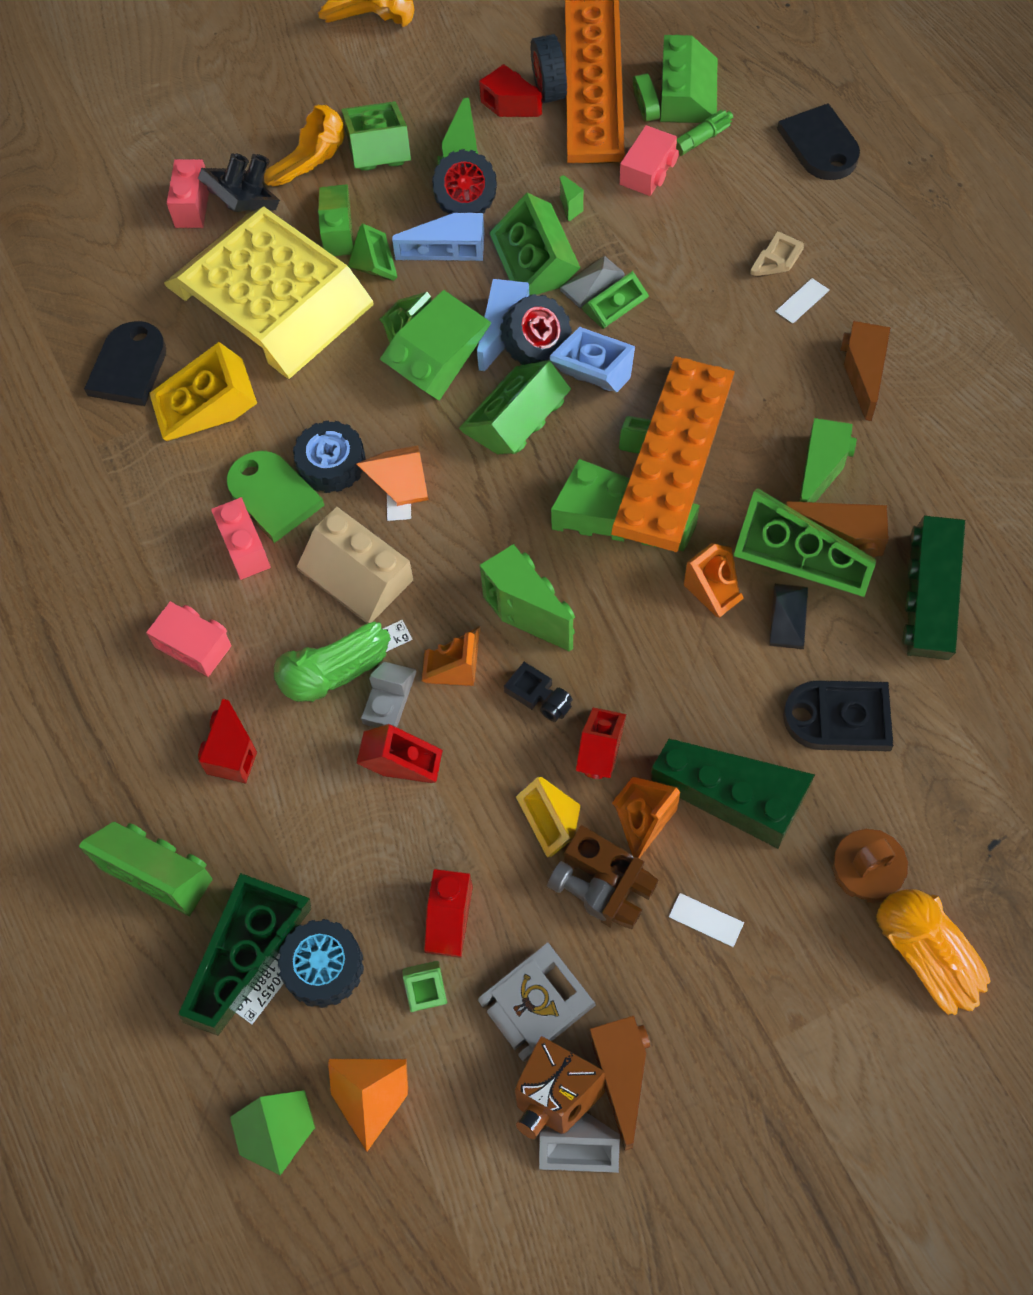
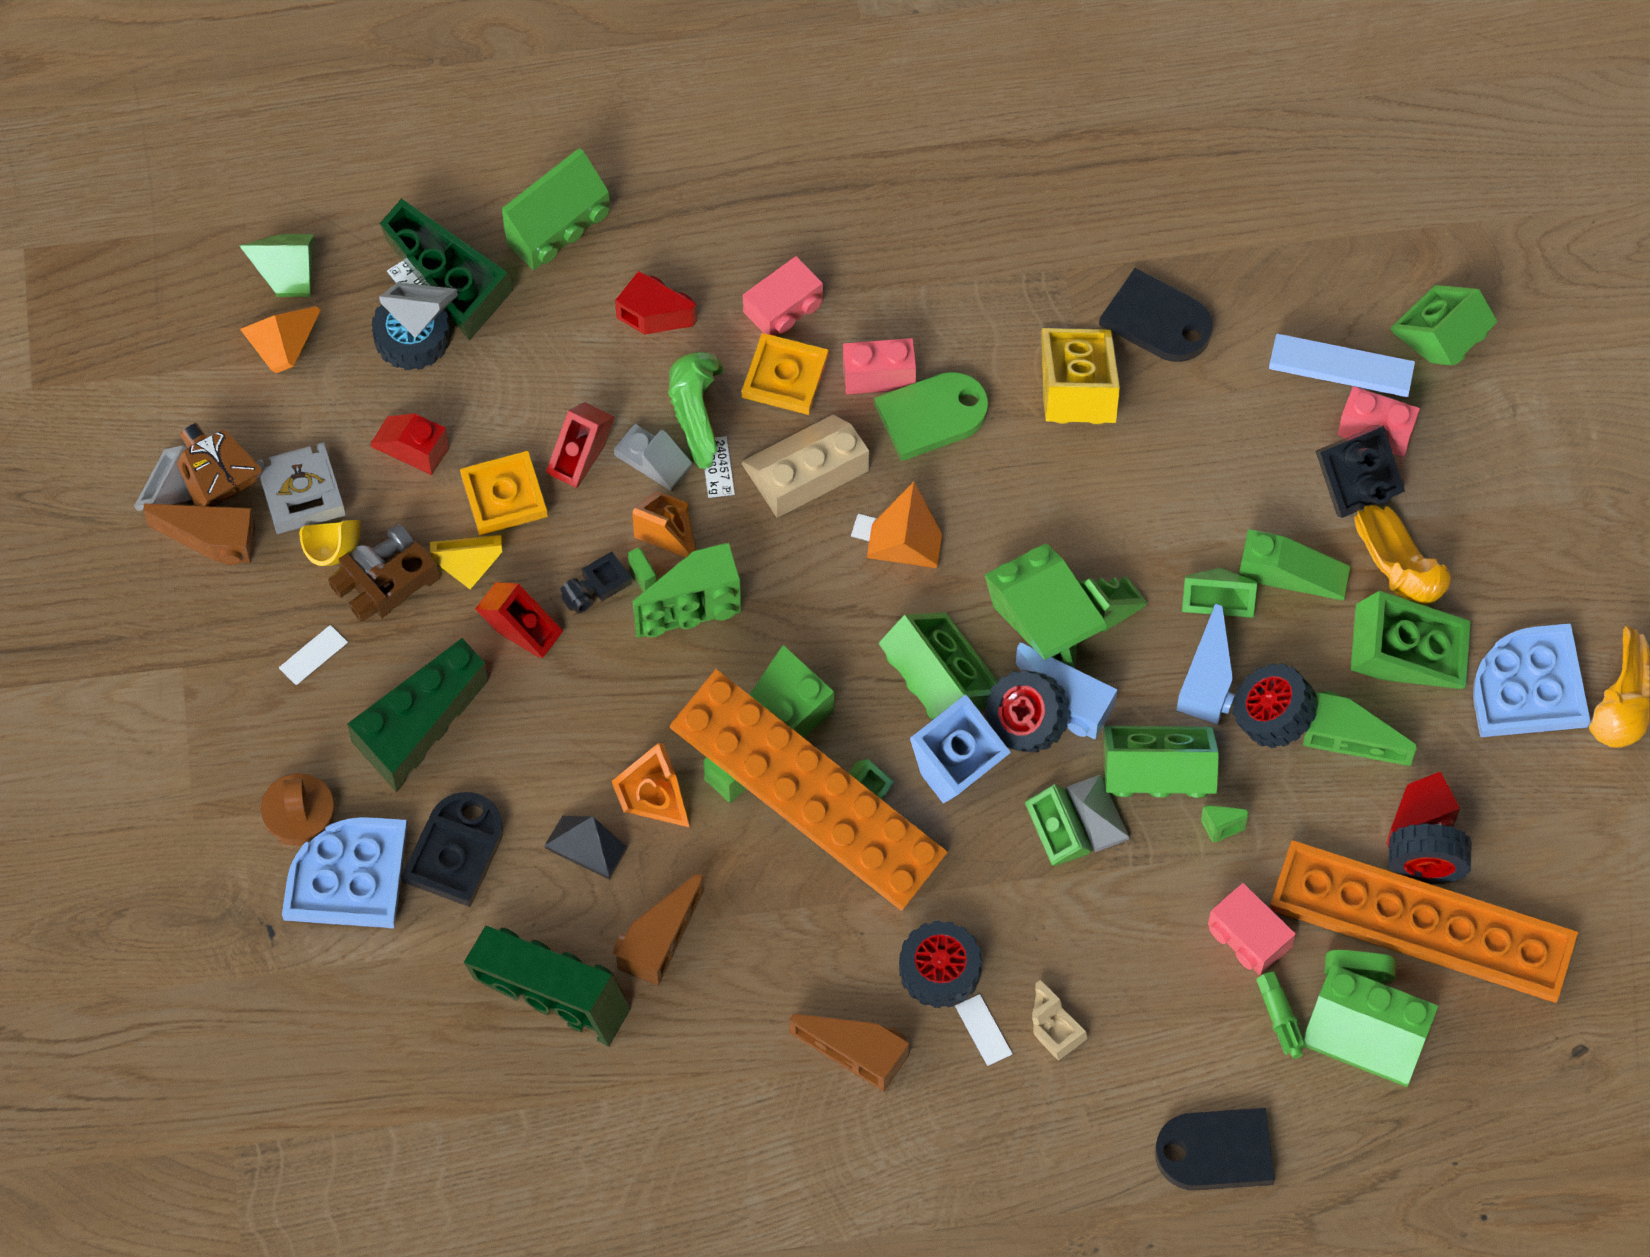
camera: 105 degrees right, 0 degrees up
light yellow slope [164,206,374,379] -> none
black wheel [293,420,366,493] -> none
bright green slope [403,961,447,1012] -> none
orange slope [612,777,680,858] -> none
bright green wedge [733,488,876,597] -> none
bright green slope [799,418,857,502] -> none
light orange hair [876,889,991,1015] -> none
none -> light blue plate [282,817,408,928]
none -> yellow helmet [299,520,362,566]
none -> light grey slope [379,282,458,338]
none -> light orange plate [460,451,548,536]
none -> bright green tile [628,548,657,592]
none -> light orange plate [741,333,829,415]
none -> black wheel [899,920,982,1008]
none -> light blue slope [1269,333,1415,397]
none -> bright green slope [1390,285,1498,366]
none -> light blue plate [1473,624,1590,737]

